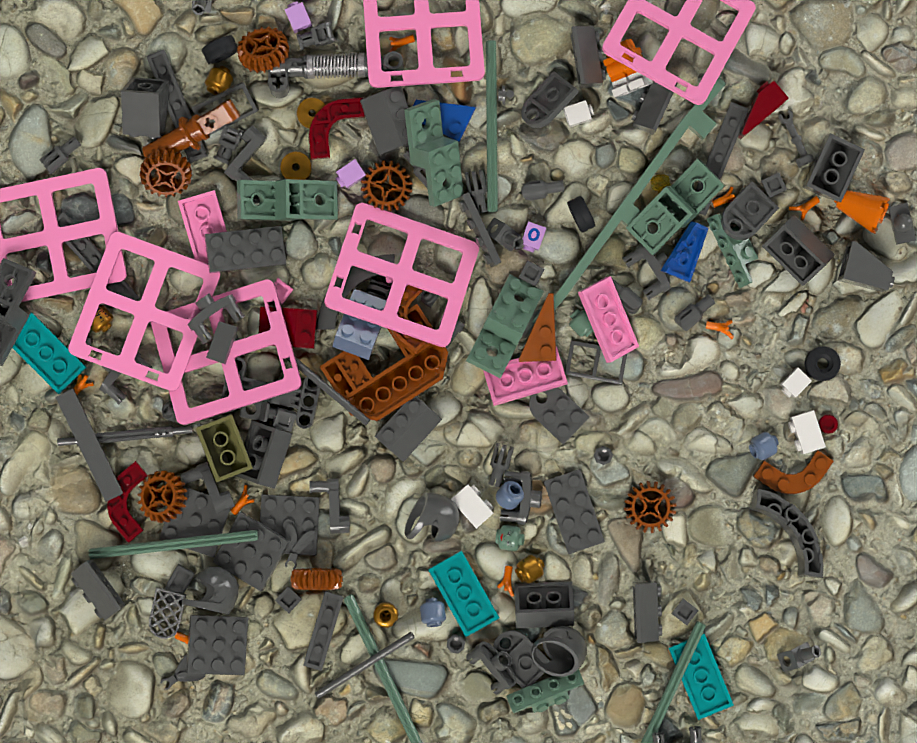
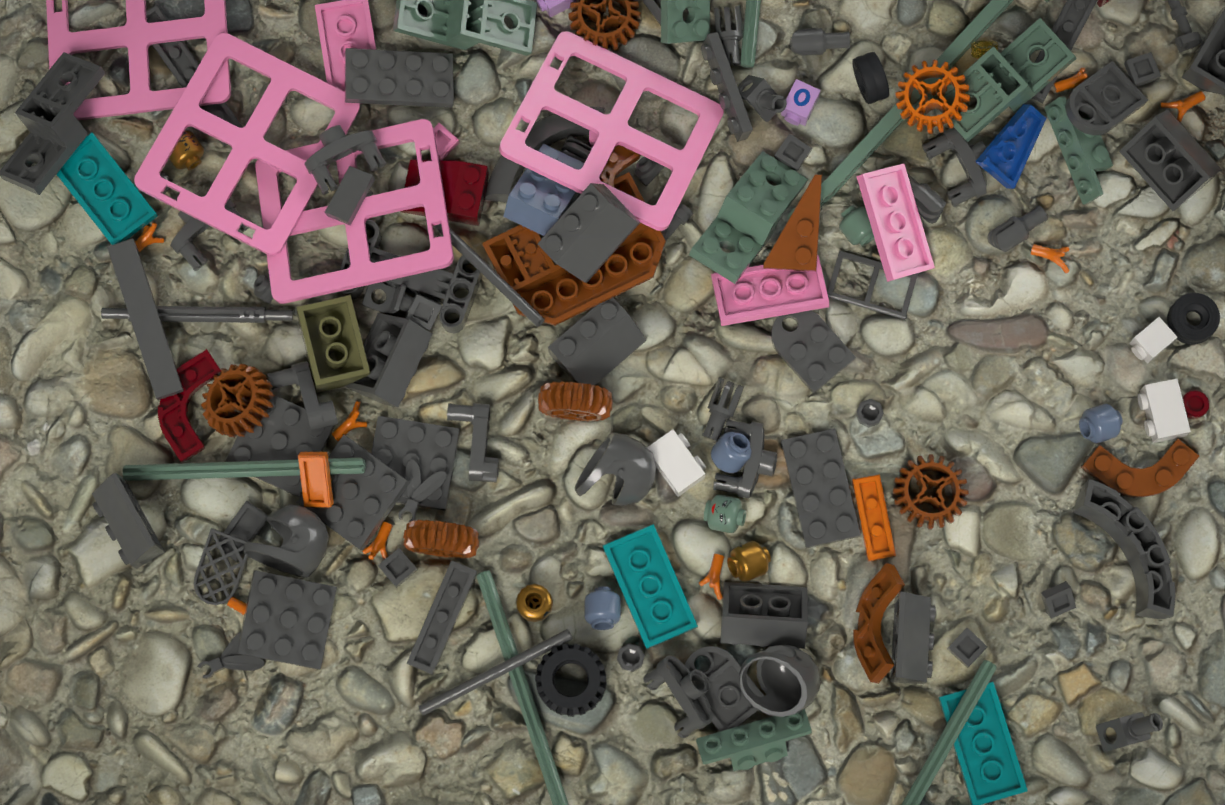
camera: 10 degrees right, 10 degrees down
none -> orange tile [298,452,334,507]
none -> orange bar [362,522,393,560]
none -> black tyre [535,643,606,717]
none -> dark grey slope [538,183,641,283]
none -> dark orange gear [538,381,613,422]
none -> orange tile [852,474,896,562]
none -> dark orange plate [853,563,905,684]
none -> orange gear [896,60,970,134]
none -> dark grey plate [1041,581,1076,619]

